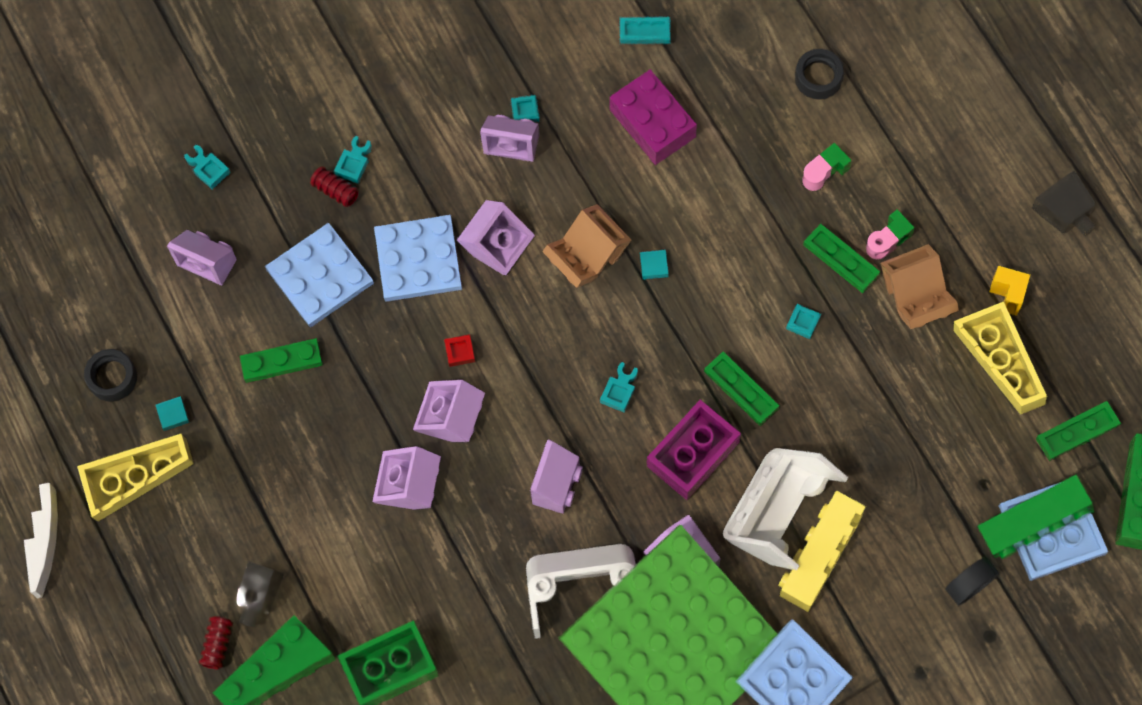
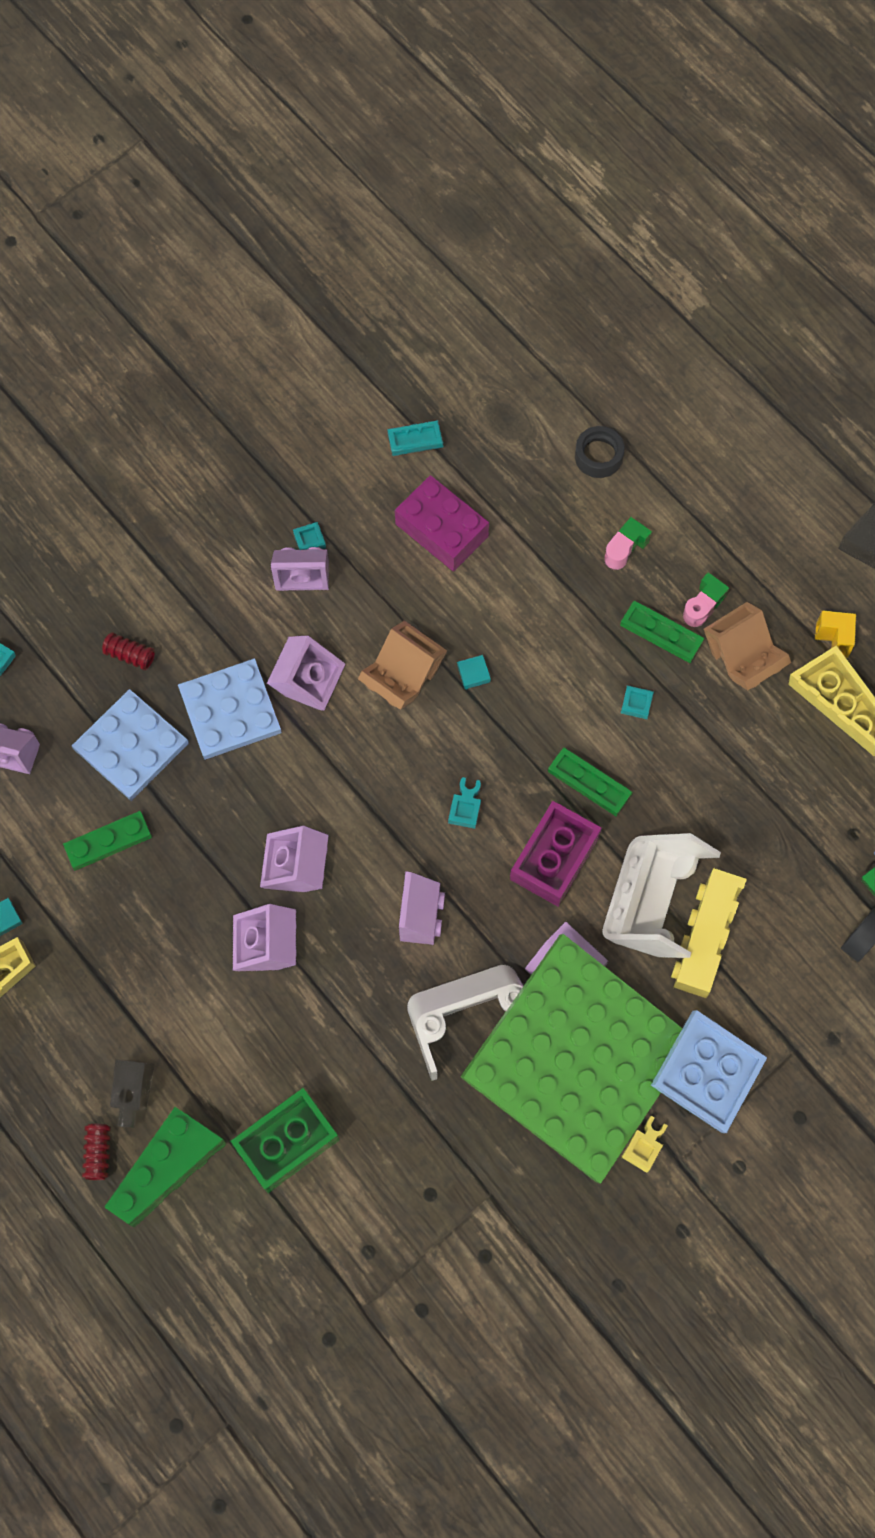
camera: 15 degrees left, 0 degrees up
teal plate [334,136,372,184] -> none
red plate [444,334,475,367] -> none

